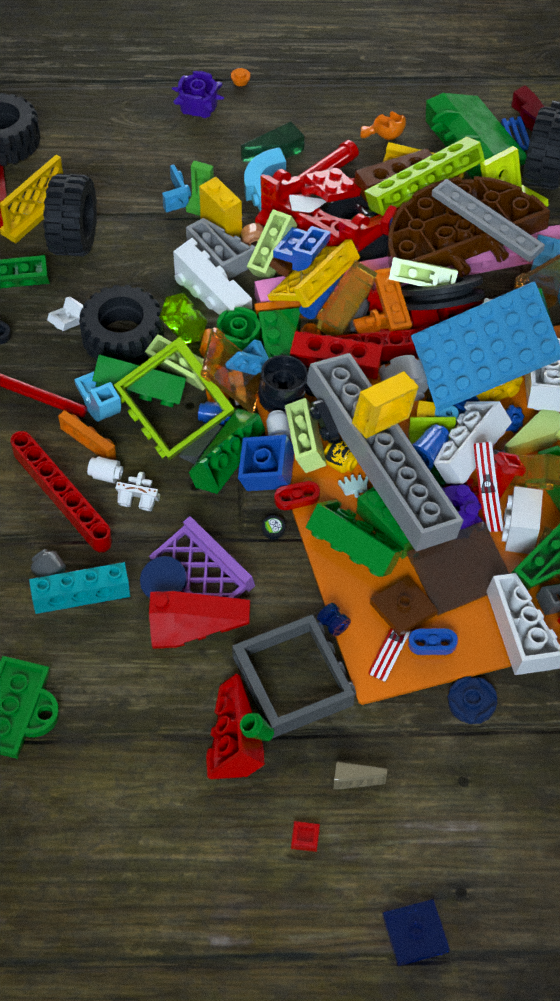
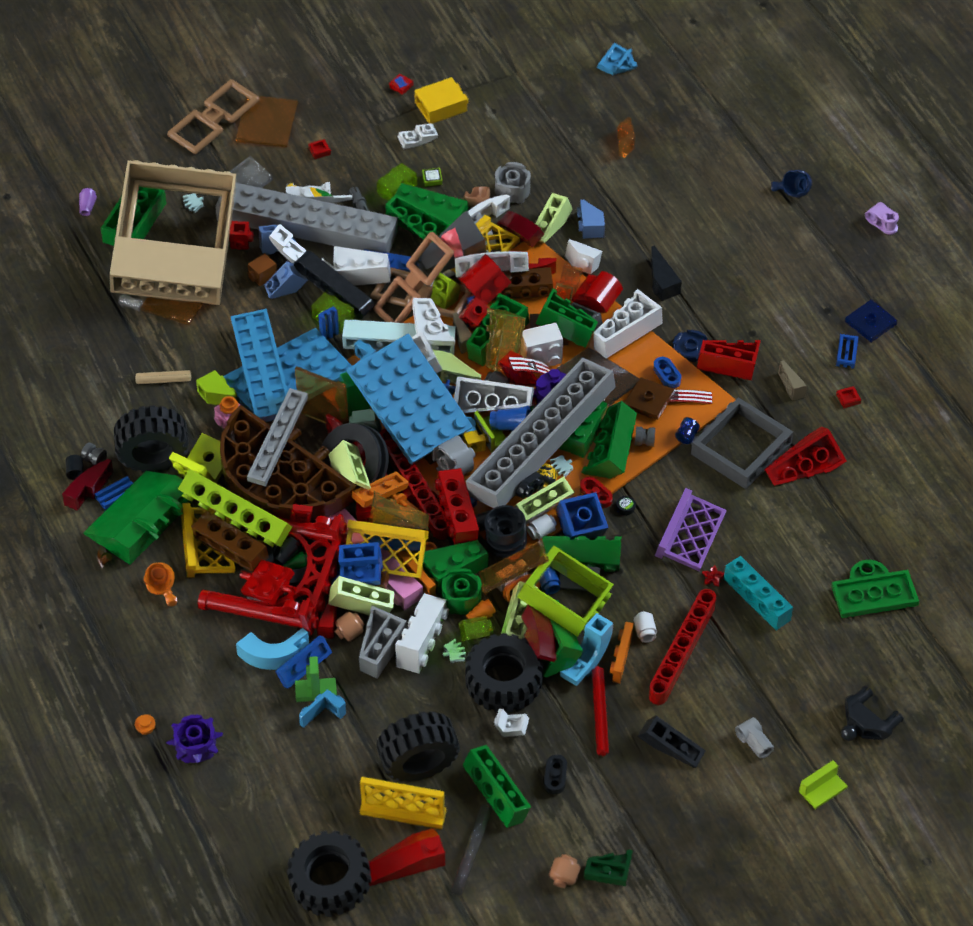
camera: 115 degrees left, 5 degrees down
dark grey head [31,549,66,578] -> none
white hips [116,472,160,511] -> none
dark blue tile [140,556,188,599] -> none
red wedge [149,591,251,649] -> none
yellow brick [199,177,242,237] -> none
dark azure bracket [225,340,269,375] -> none
green cone [240,713,274,741] -> none
clear green slope [241,121,305,162] -> none
white sticker [289,195,326,213] -> none
yellow window [352,371,419,438] -> none
red tile [495,452,526,476] -> none
none -> blue plate [275,635,332,688]
none -> dark red slope [521,605,556,662]
none -> dark grey wheel [635,426,655,447]
none -> red wedge [697,340,761,381]
none -> red plant [702,565,724,587]
none -> blue tile [836,334,859,368]

